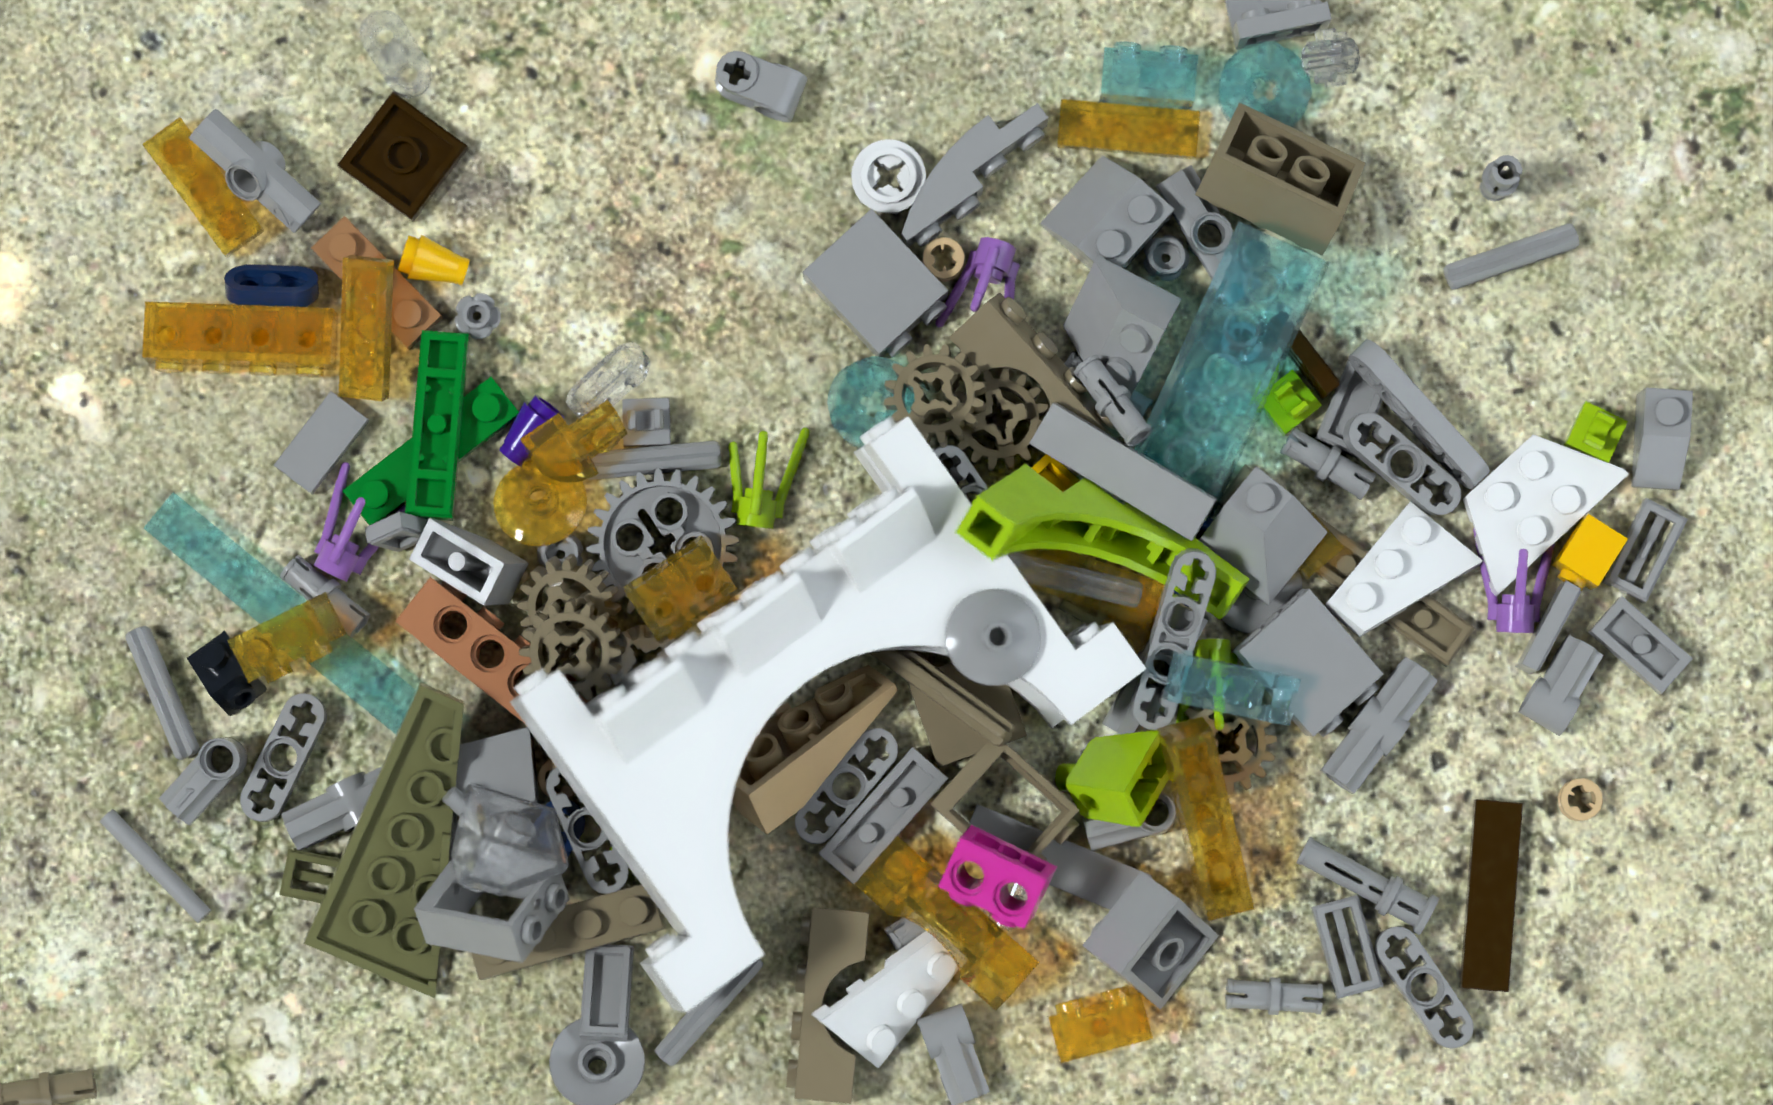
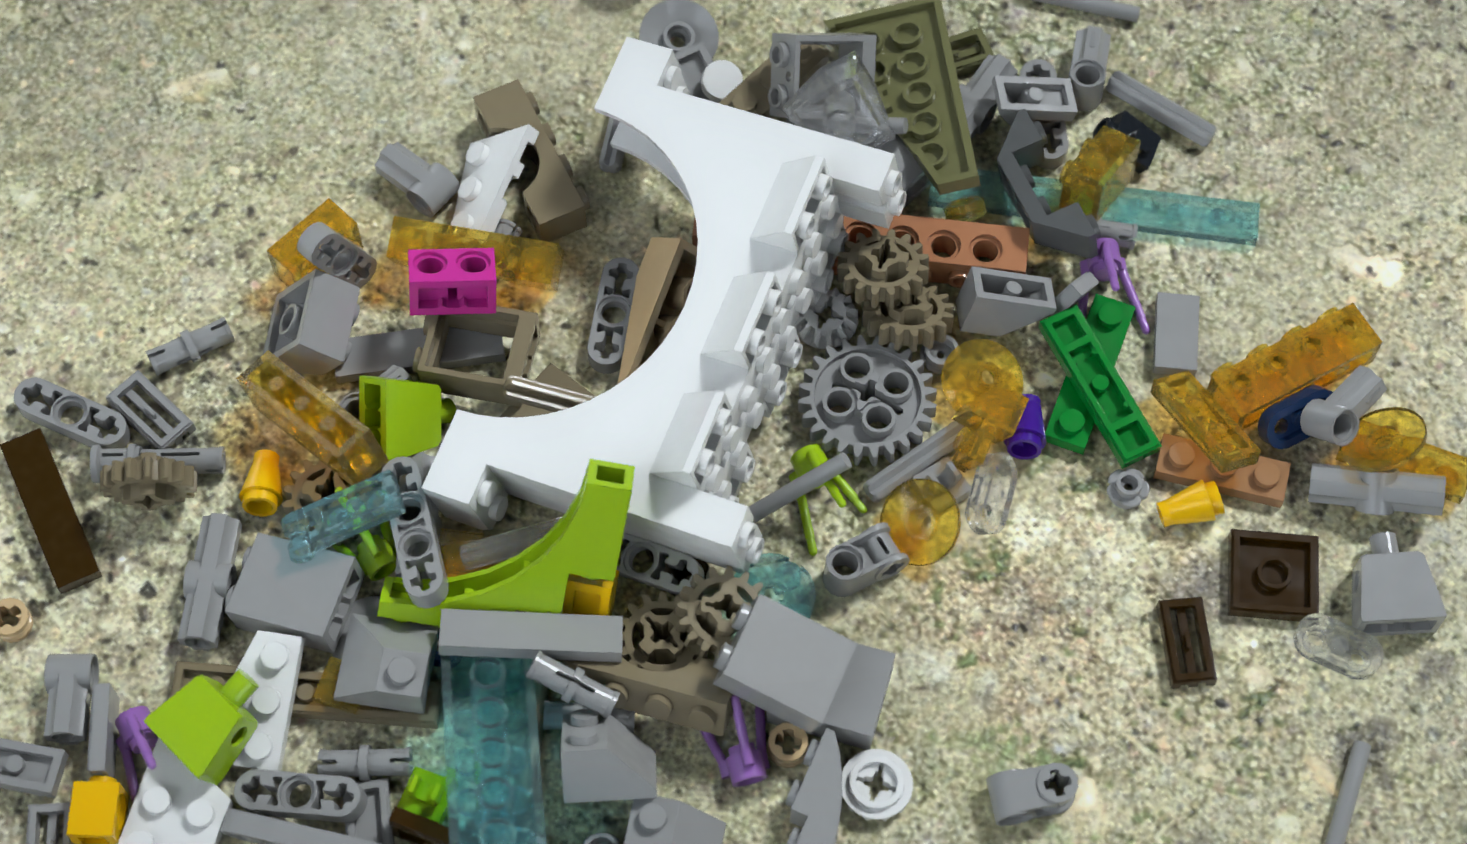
camera: 150 degrees right, 20 degrees down
clear yellow brick [623,535,737,641] -> none
light grey plate [819,747,948,885] -> none
light grey dish [945,589,1041,686] -> none
none -> dark tan gear [100,452,197,511]
none -> lime torso [143,669,259,785]
none -> yellow cone [239,449,283,517]
none -> light grey beam [297,222,377,288]
none -> white tile [701,60,743,103]
none -> light grey brick [713,594,858,733]
none -> light grey bar [749,452,852,523]
none -> light grey piece [823,522,910,597]
none -> clear yellow dish [880,478,961,566]
none -> clear yellow tile [943,196,987,222]
none -> light grey slope [992,75,1078,126]
none -> dark grey slope [997,109,1101,259]
none -> dark brown tile [1156,597,1217,689]
none -> light grey piece [1300,365,1387,446]
none -> clear yellow dish [1340,407,1427,472]
none -> light grey torso [1352,532,1447,637]

